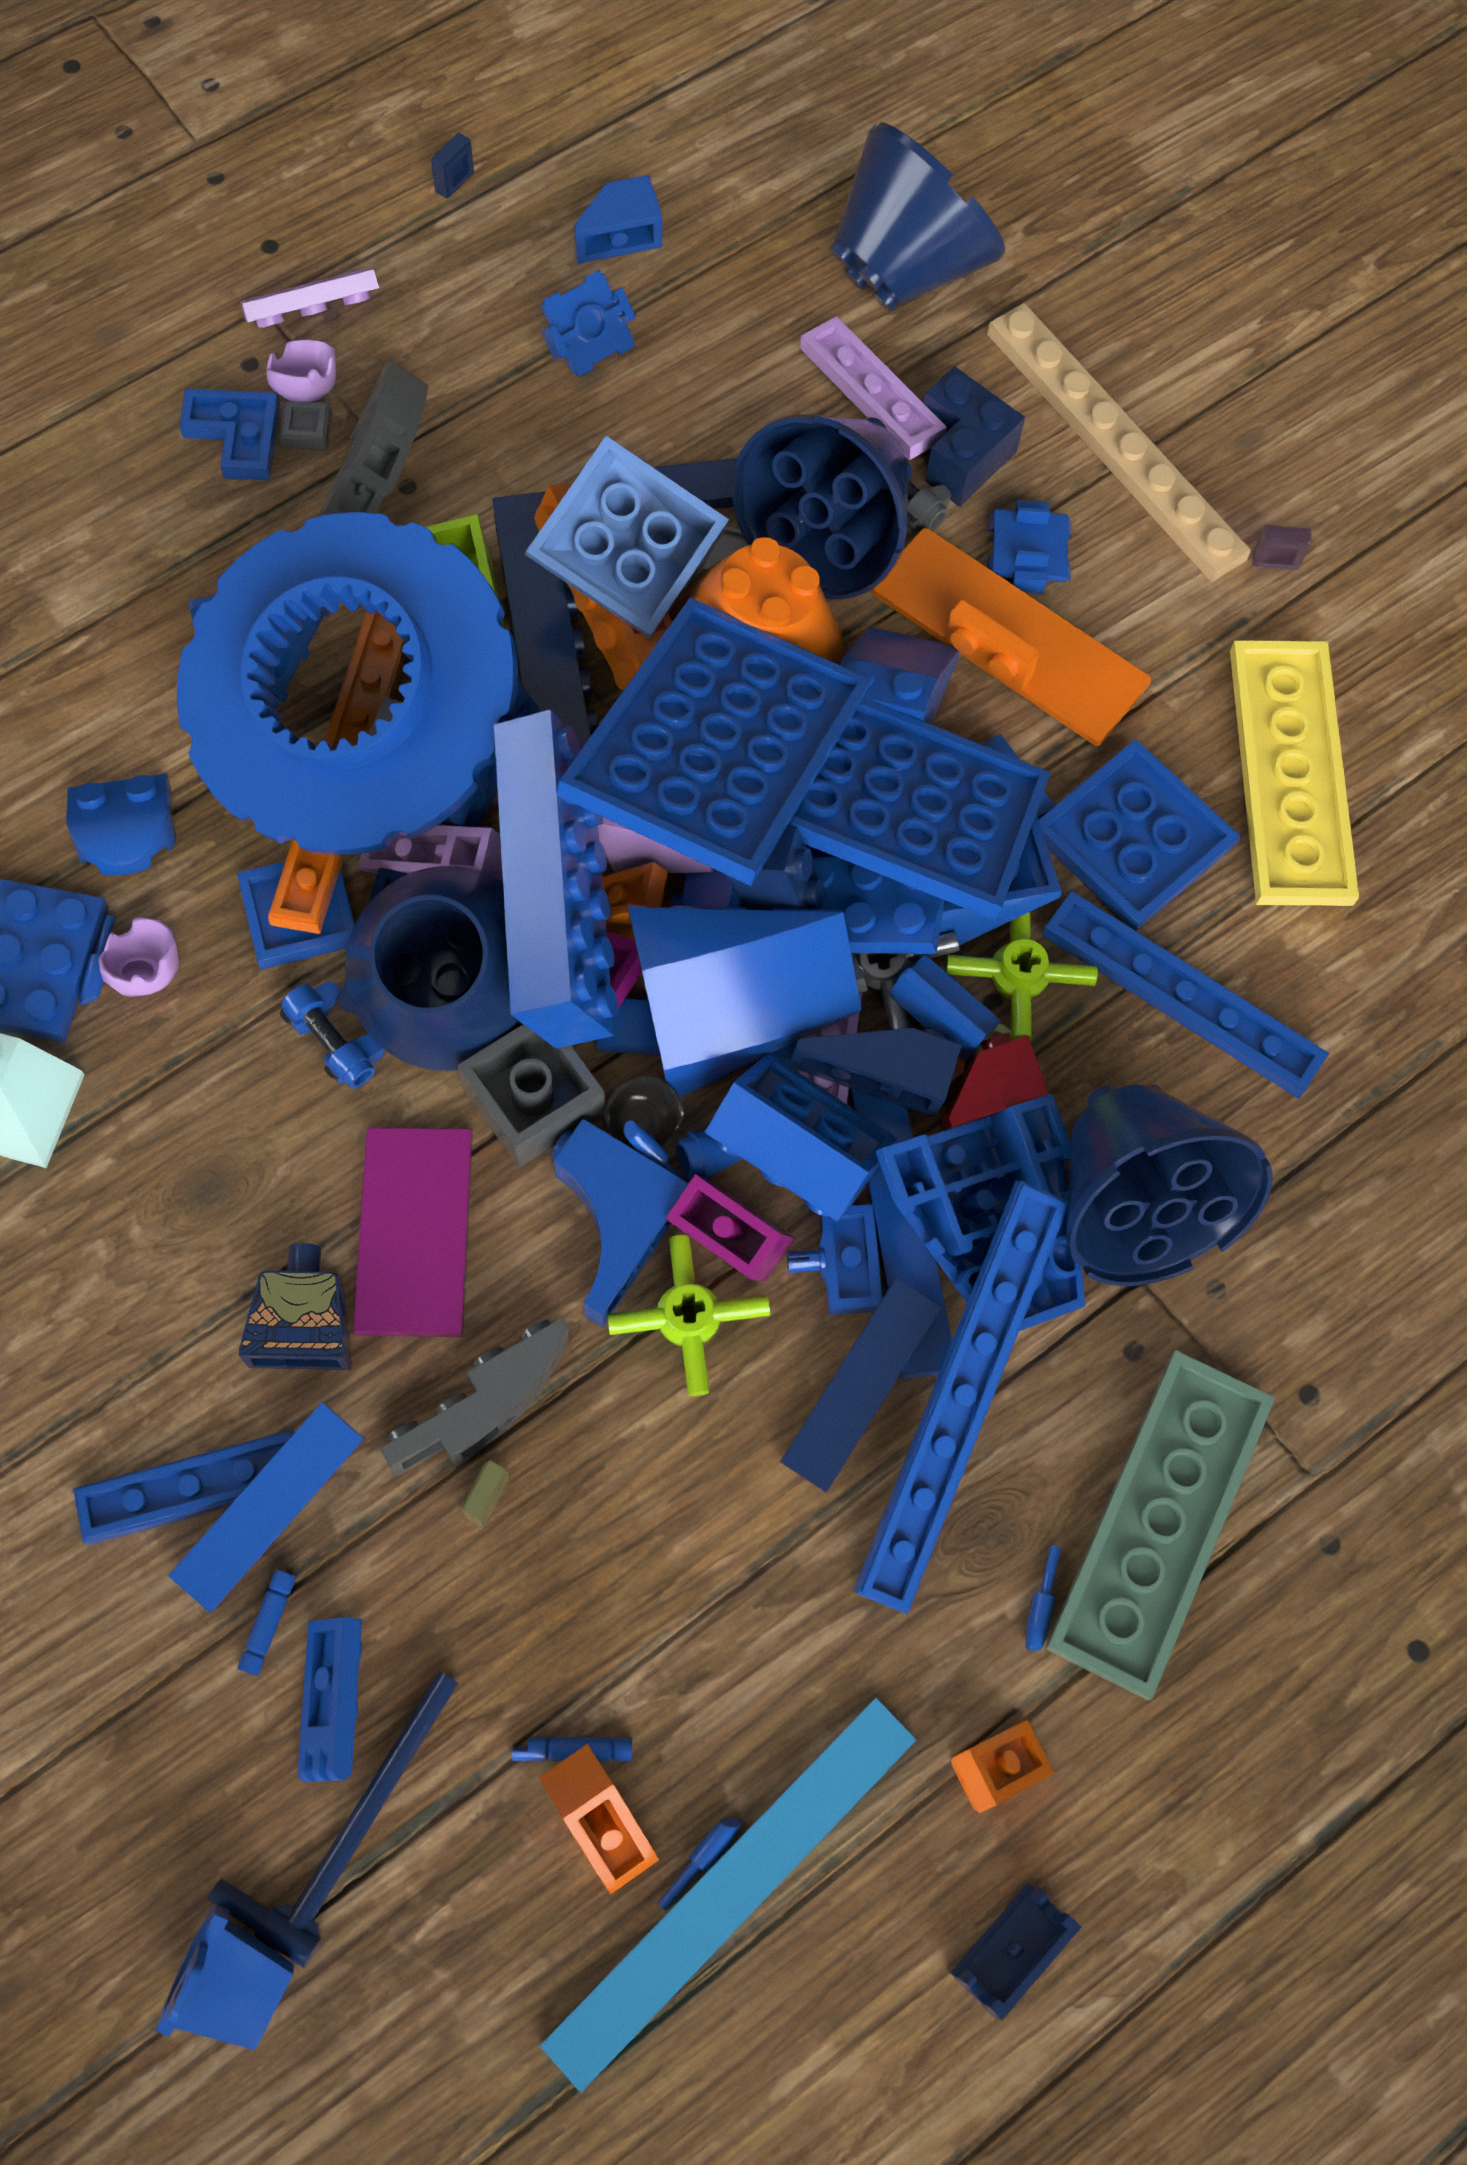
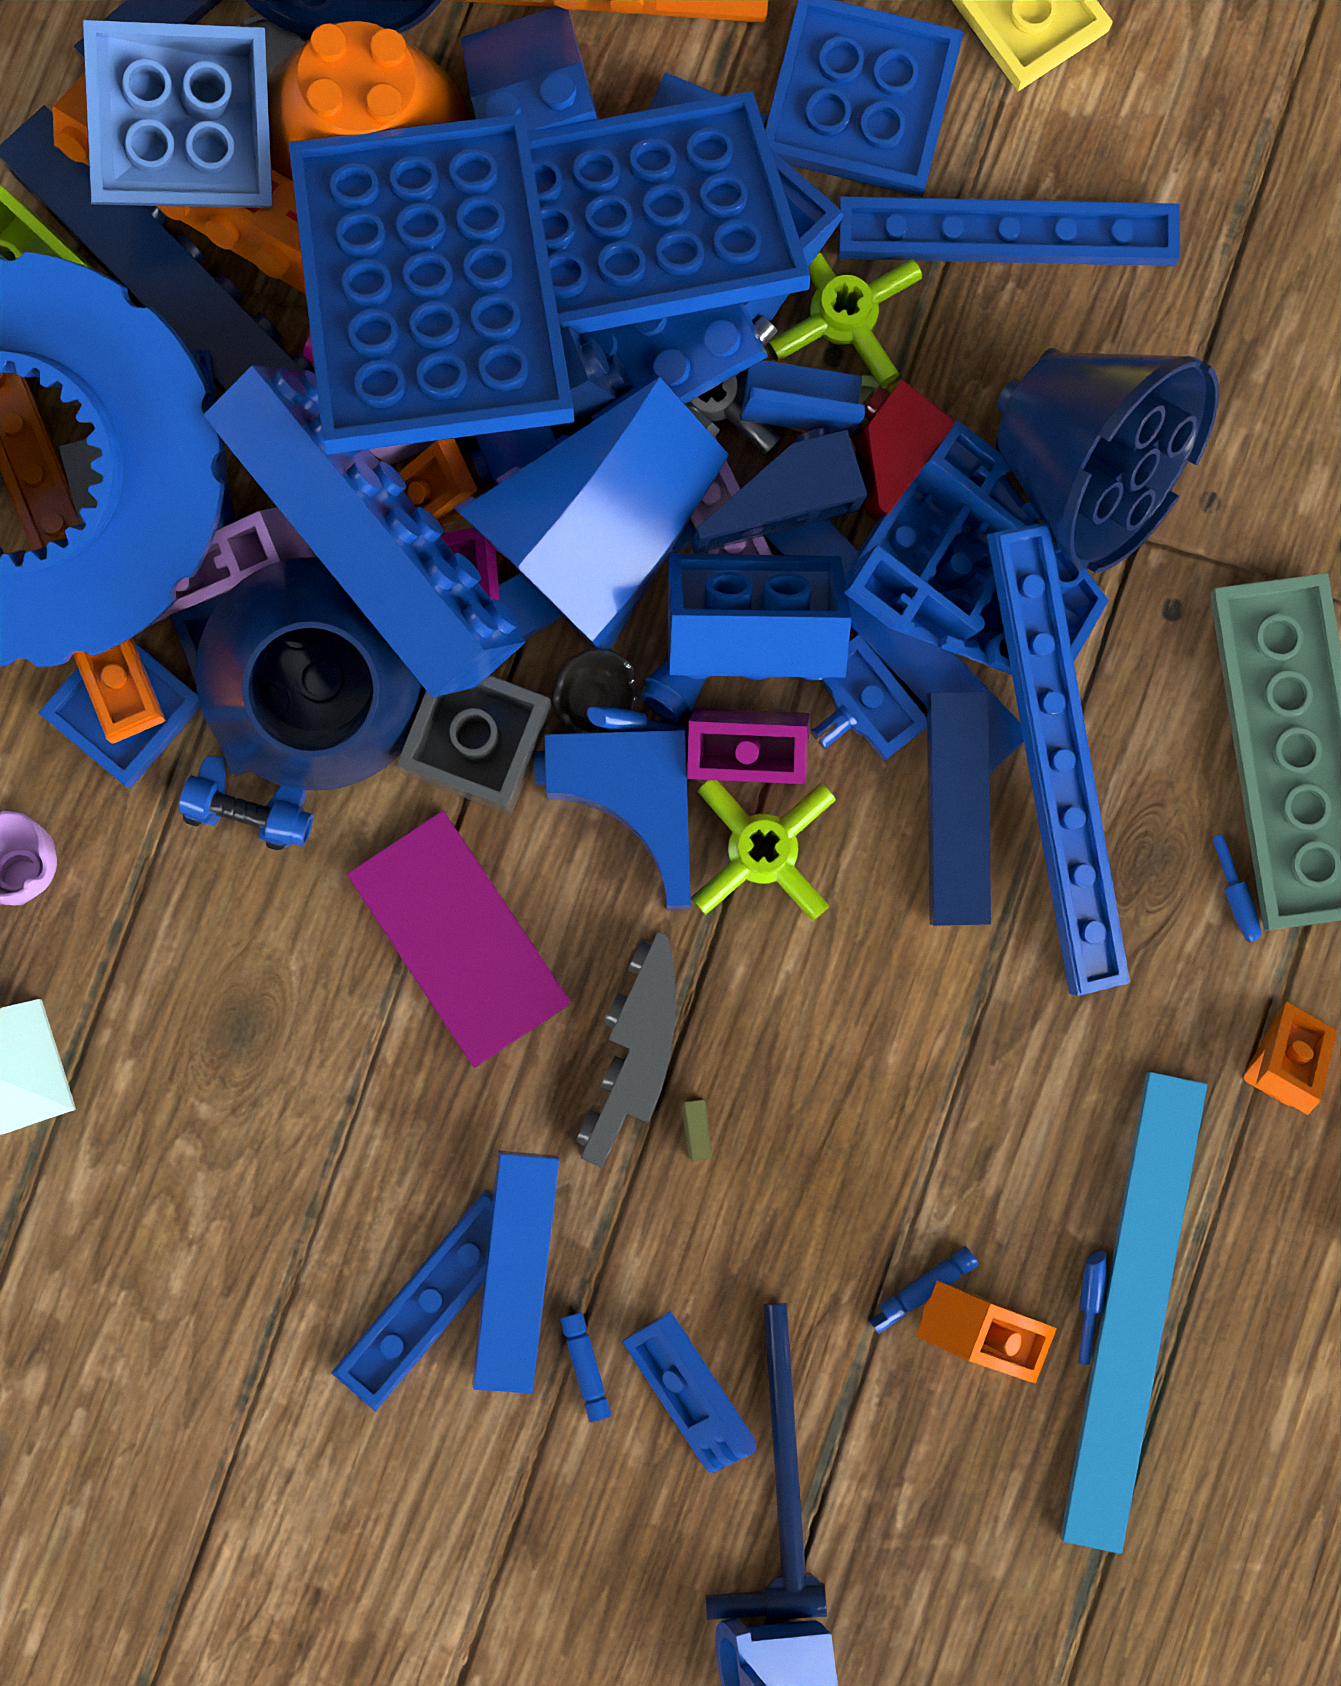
camera: 30 degrees left, 15 degrees up
torso [239,1243,352,1370] -> none

